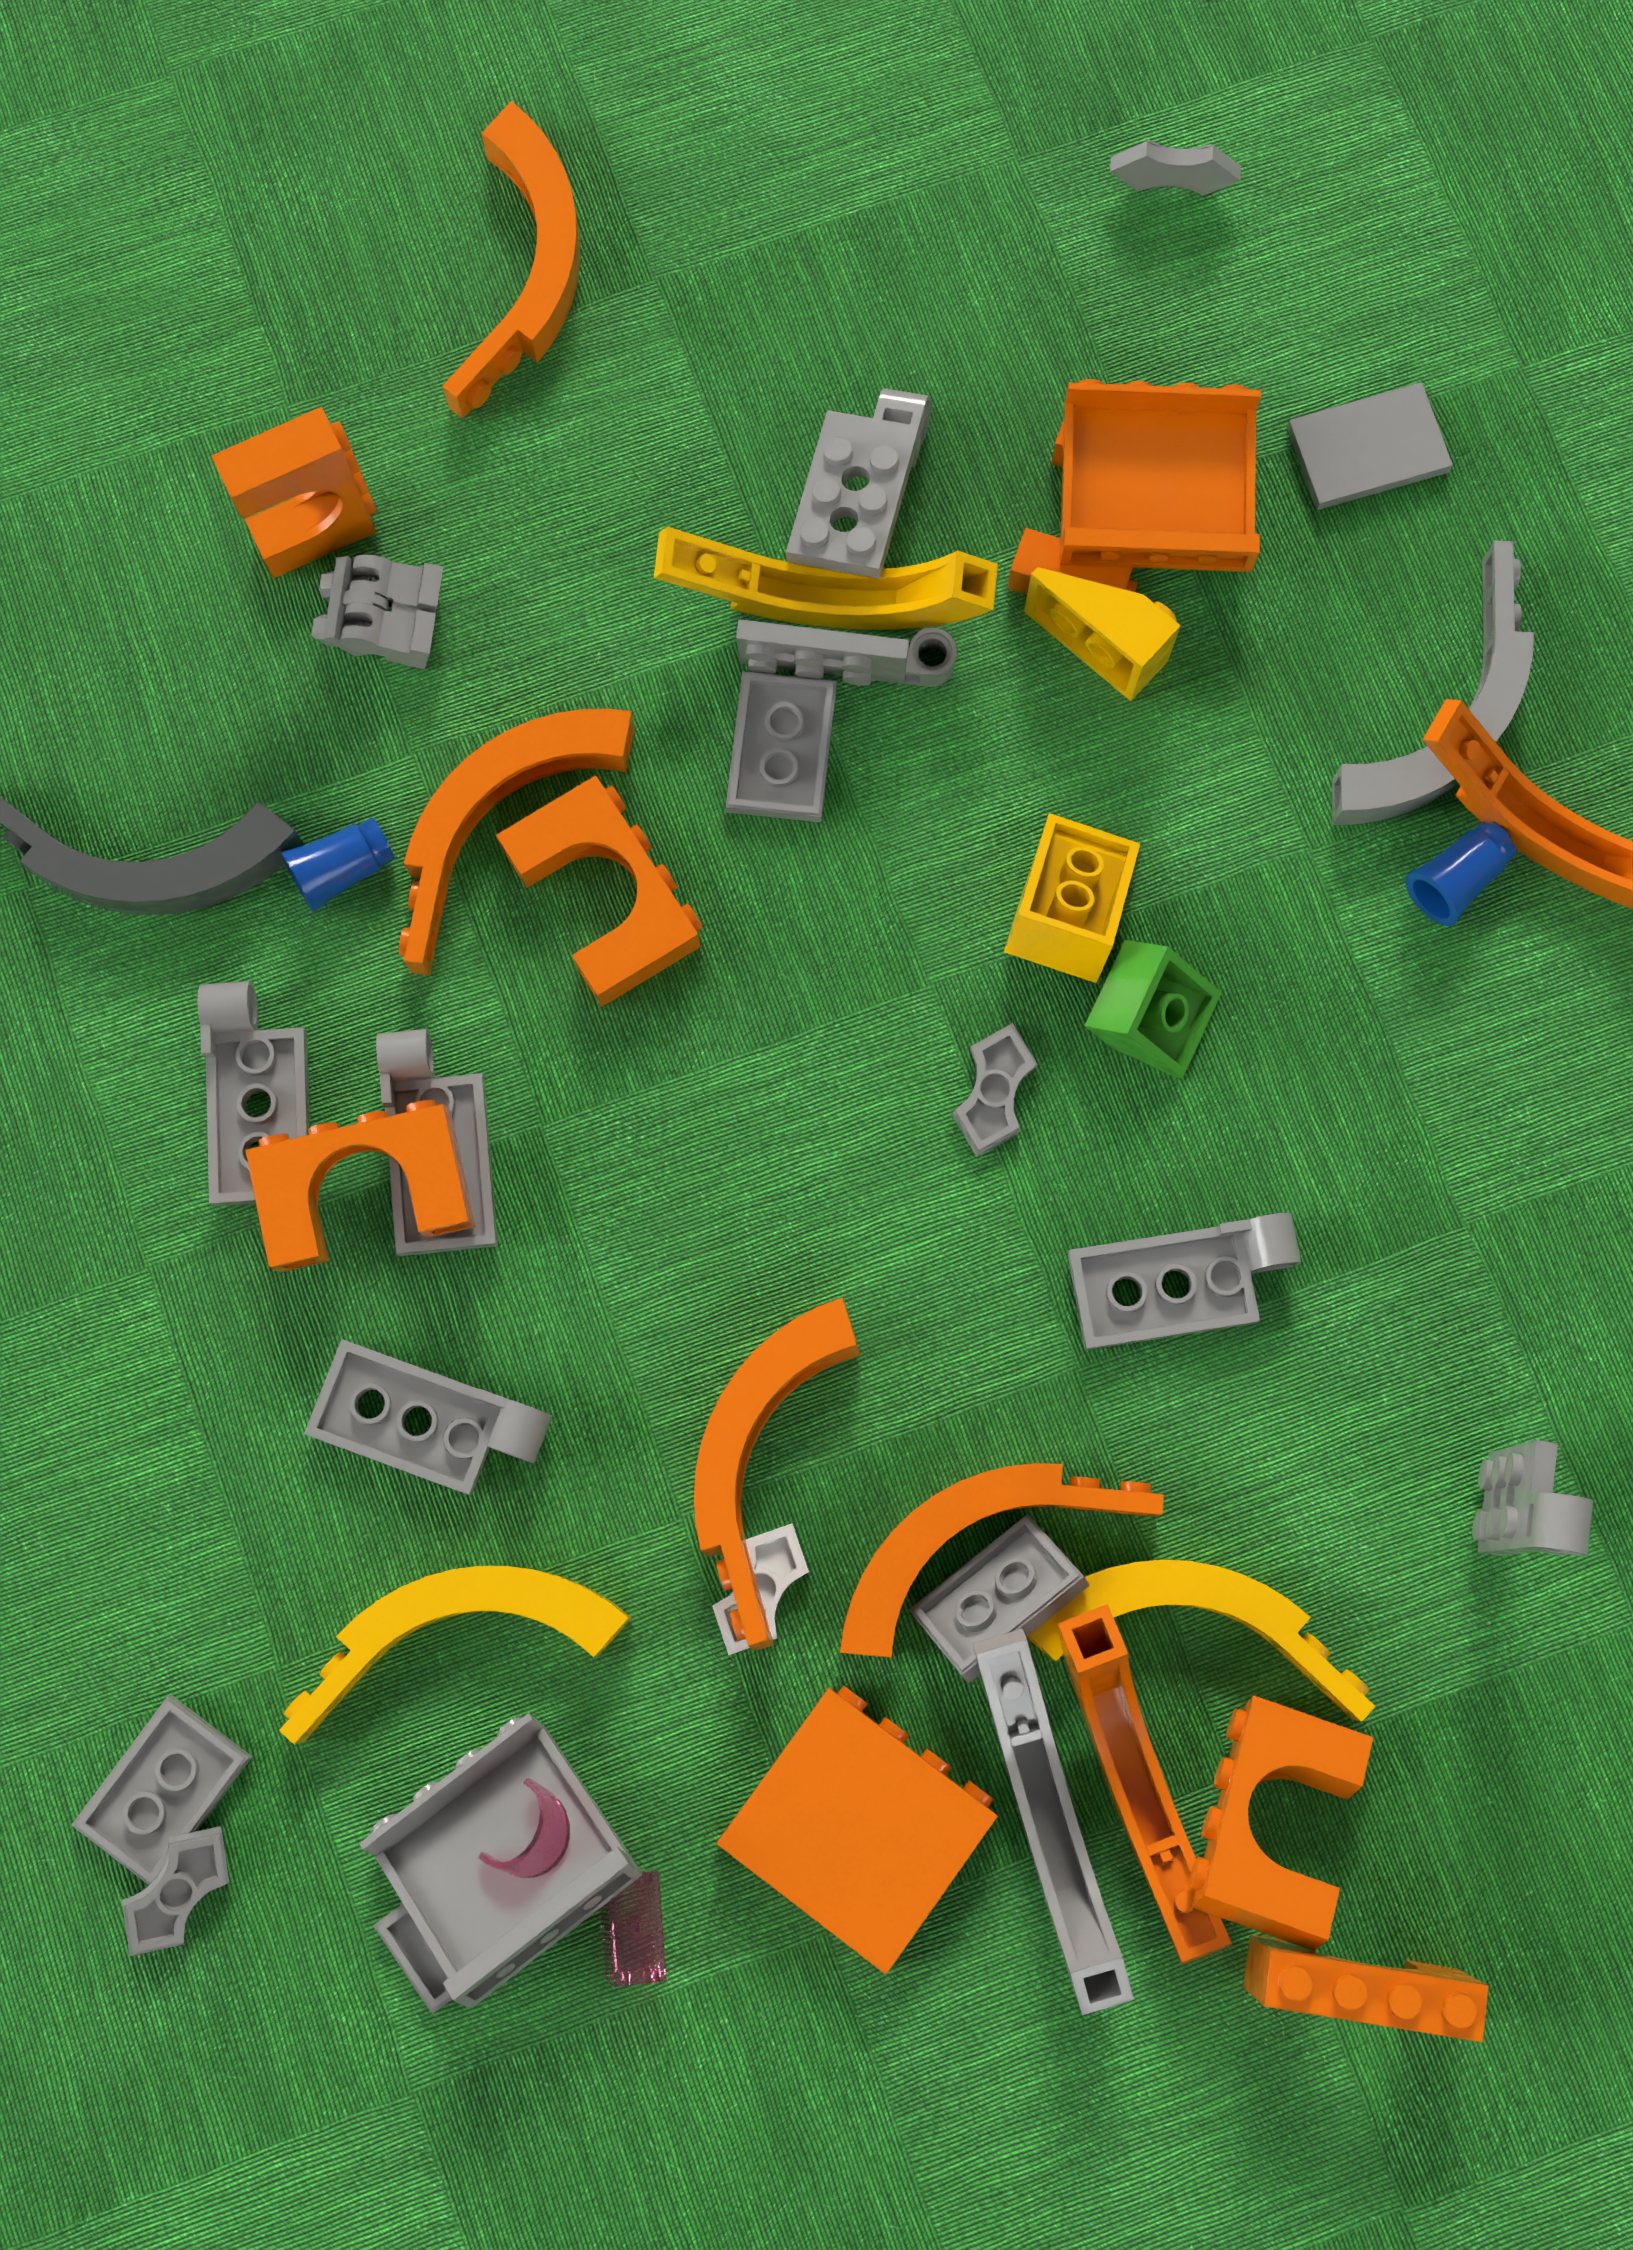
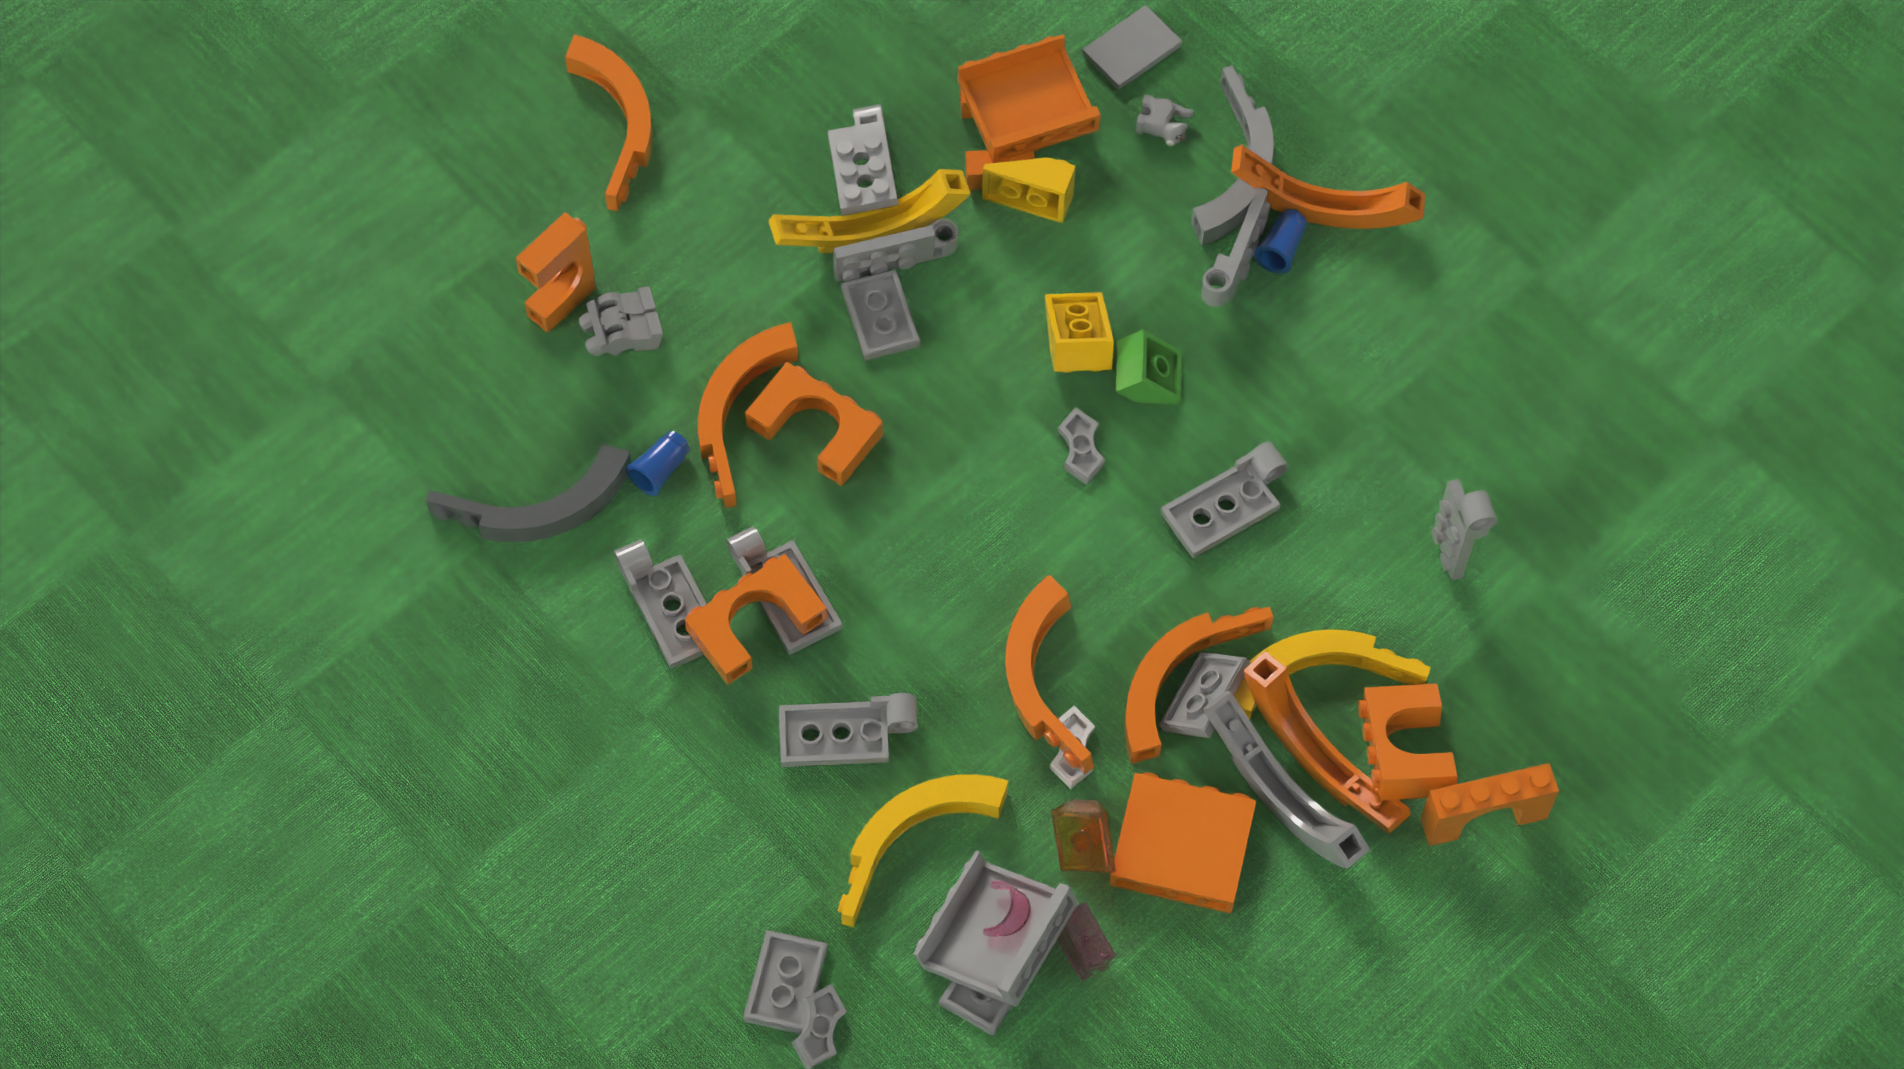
camera: 25 degrees left, 15 degrees down
none -> clear orange slope [1051,799,1116,873]
none -> light grey animal [1136,95,1194,146]
none -> light grey hinge [1201,187,1271,307]

